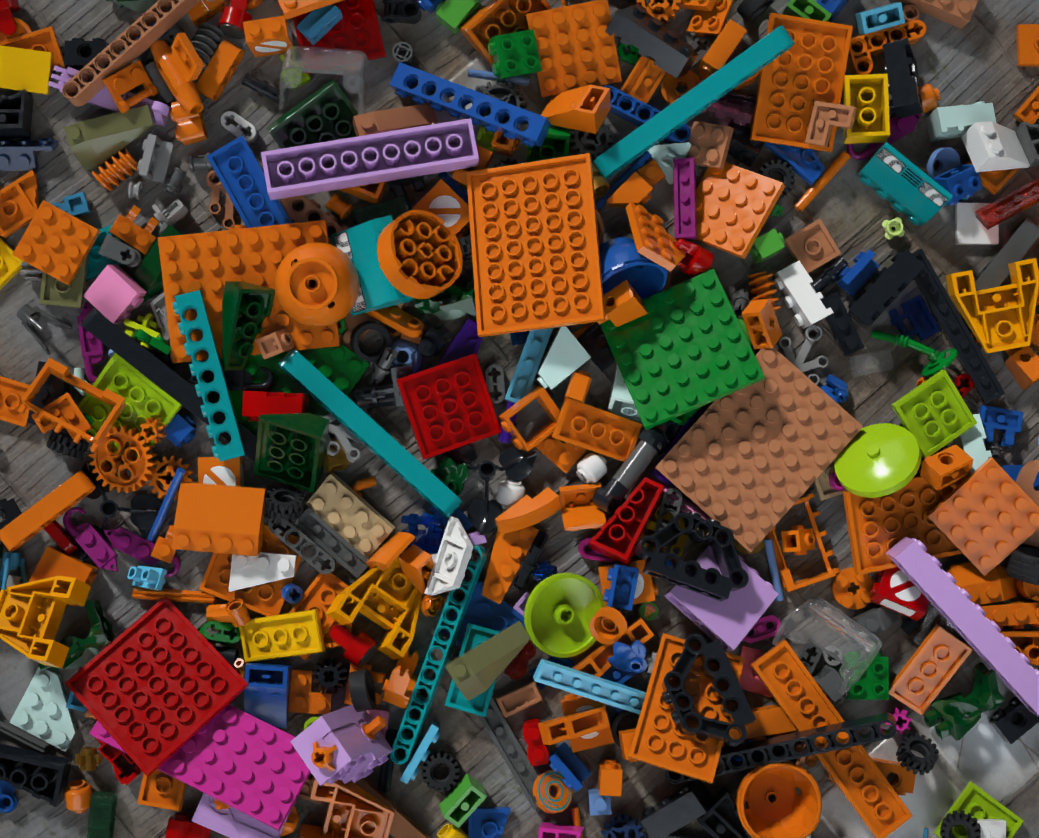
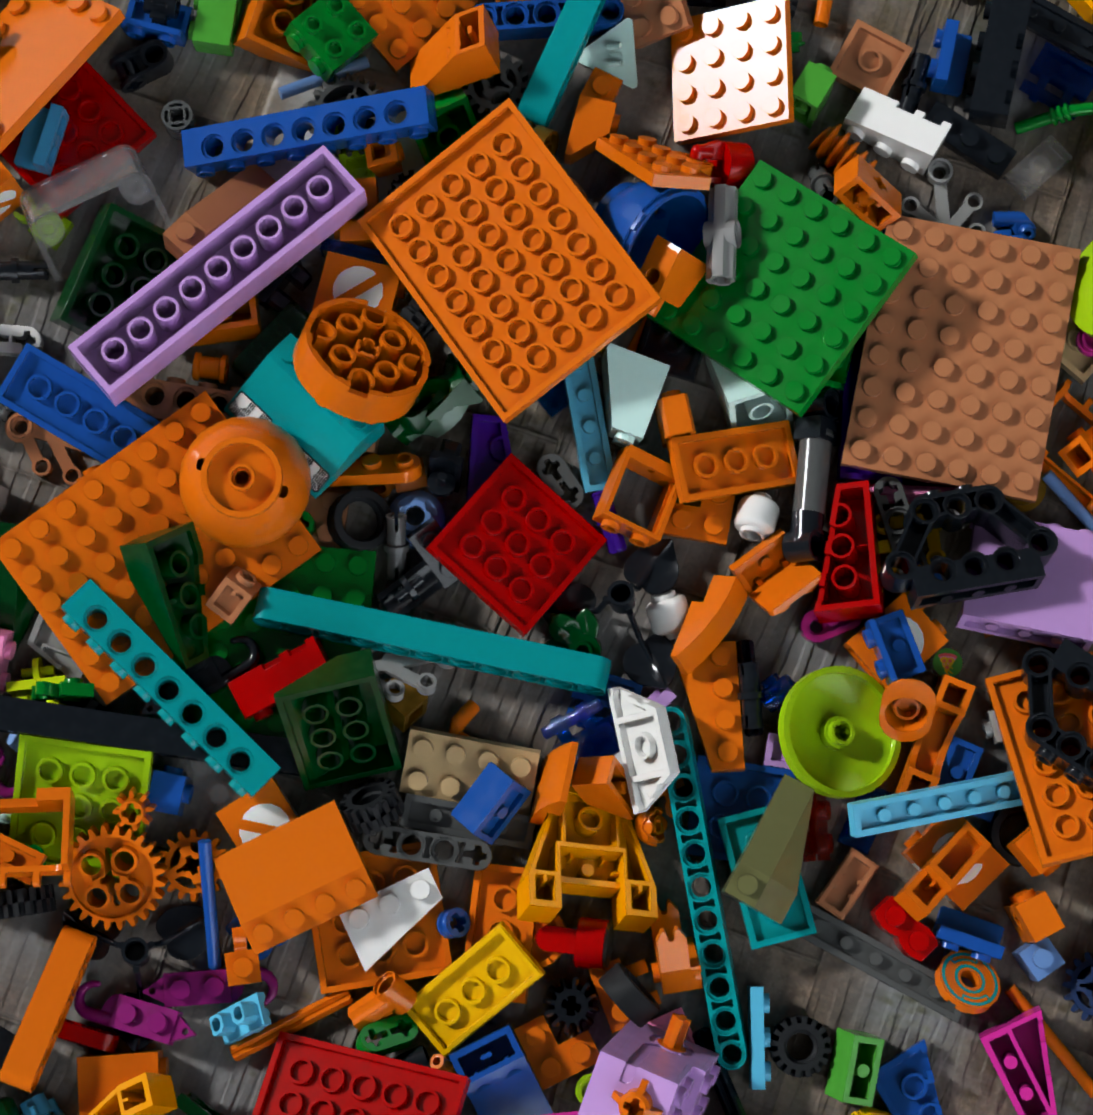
camera: 30 degrees left, 5 degrees down
blue bar [595,151,652,211] -> none
blue plate [608,640,647,673] -> none
magenta plate [673,157,697,241] -> none
none -> blue panel [451,762,532,846]
none -> light grey piece [703,184,742,286]

